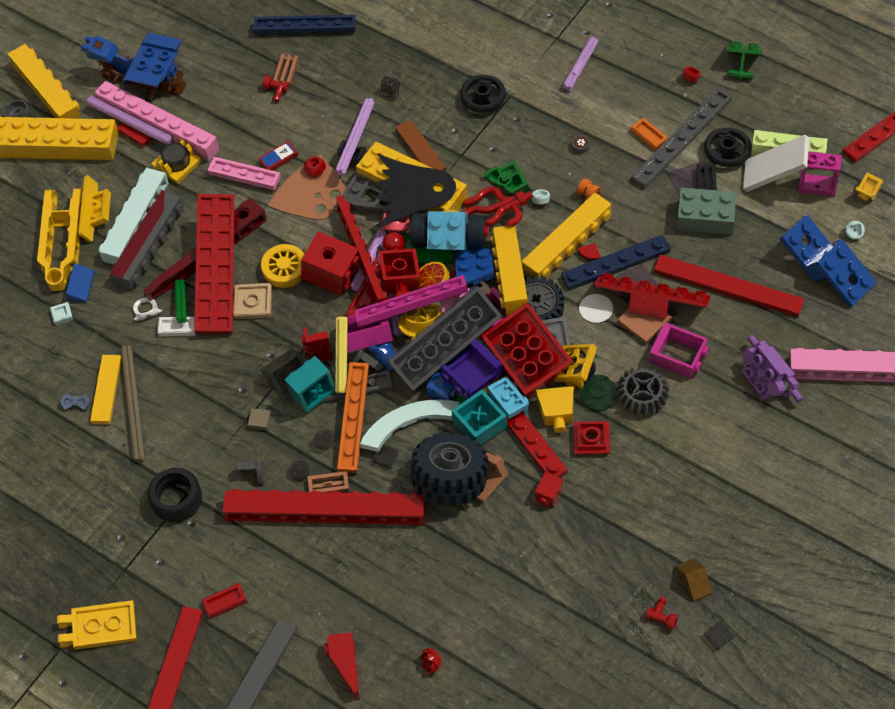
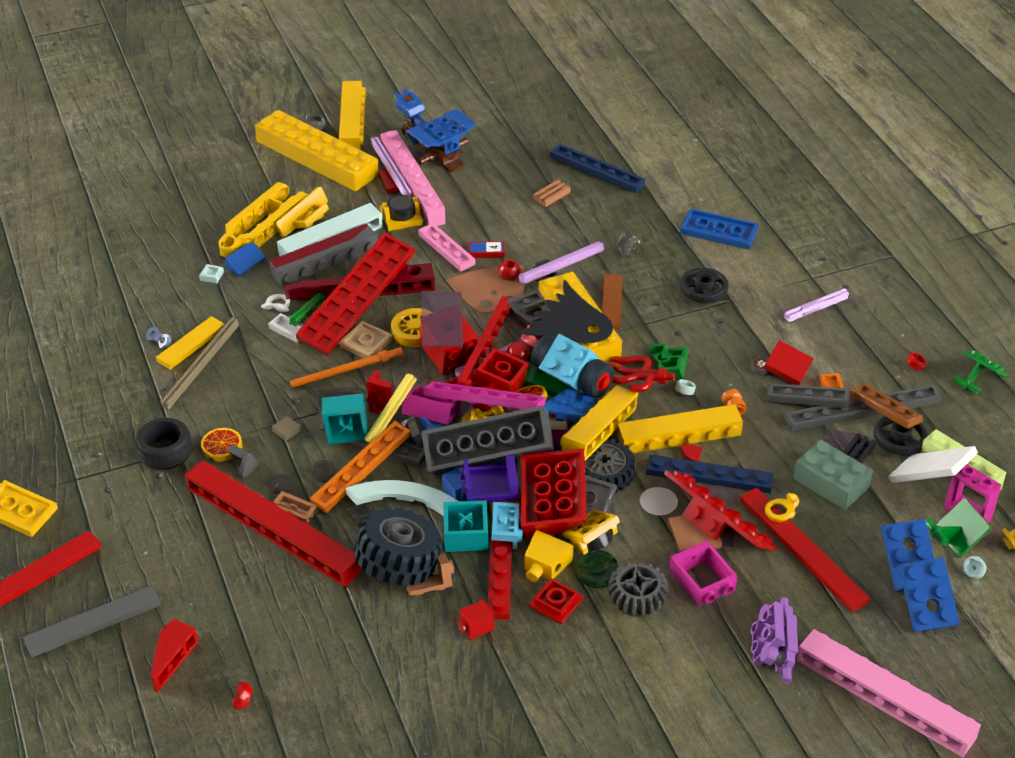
camera: 30 degrees right, 15 degrees down
red tile [202,583,248,619] -> none
red piece [262,75,289,102] -> none
none -> tile [201,428,242,462]
none -> orange bar [290,347,403,388]
none -> piece [422,291,463,347]
none -> blue tile [680,208,759,250]
none -> red tile [763,340,814,385]
none -> yellow piece [765,493,799,522]
none -> dark grey tile [767,384,850,407]
none -> dark orange tile [850,383,923,429]
none -> plate [926,498,992,558]

